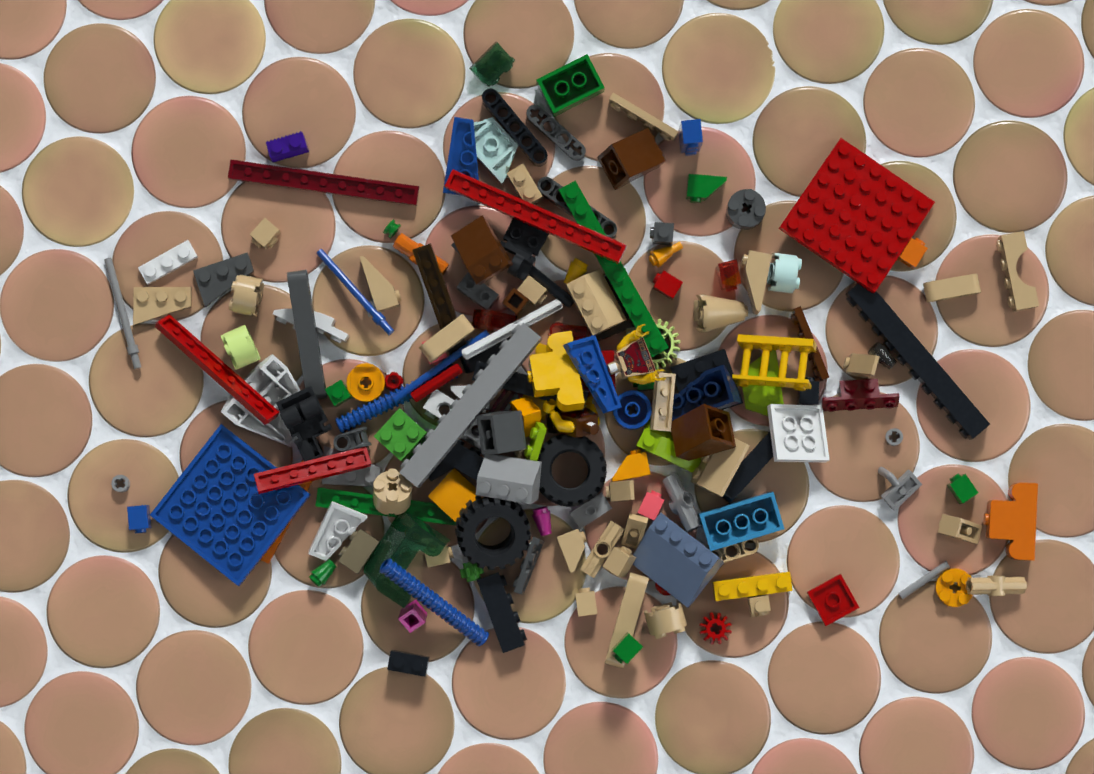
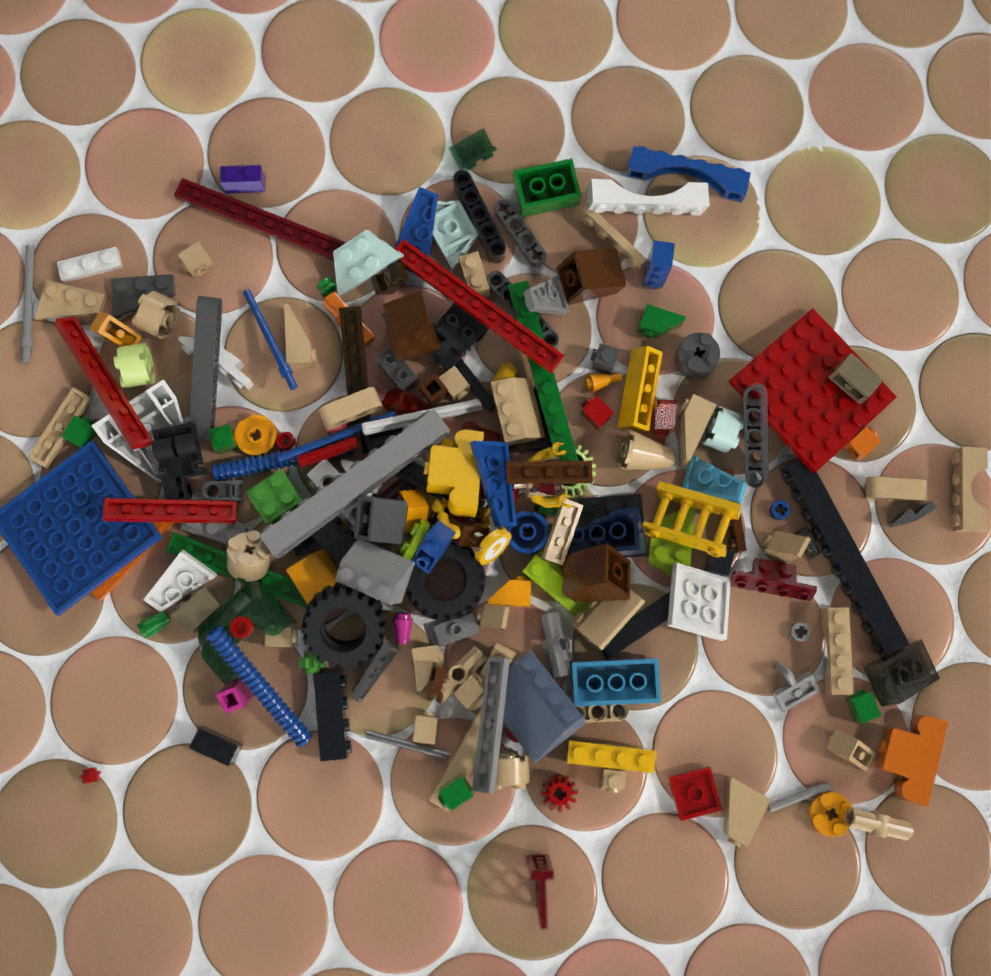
camera: 10 degrees right, 5 degrees down
coral brick [637,490,664,521] -> none
none -> tan plate [28,387,93,469]
none -> green brick [61,415,97,448]
none -> red plate [79,767,102,784]
none -> light orange slope [89,312,142,347]
none -> red tile [230,616,253,639]
none -> light aqua wing [333,230,404,297]
none -> flat silver bar [365,730,450,760]
none -> dark brown leg [371,262,408,295]
none -> blue slope [412,521,456,574]
none -> reddish brown plate [425,662,448,703]
none -> light grey plate [472,657,510,794]
none -> yellow tile [475,527,511,565]
none -> reddish brown plate [505,461,593,485]
none -> light grey wing [523,275,570,316]
none -> dark red fence [527,855,554,929]
none -> white arch [586,179,710,216]
none -> yellow brick [617,346,663,432]
none -> blue arch [626,146,751,203]
none -> medium azure wing [682,455,747,504]
none -> tan slope [724,776,771,847]
none -> dark grey beam [743,383,769,488]
none -> blue bush [769,500,790,520]
none -> tan arch [821,608,854,695]
none -> dark tan brick [828,353,883,404]
none -> clear smoke slope [863,639,940,707]
none -> dark grey slope [888,501,936,528]

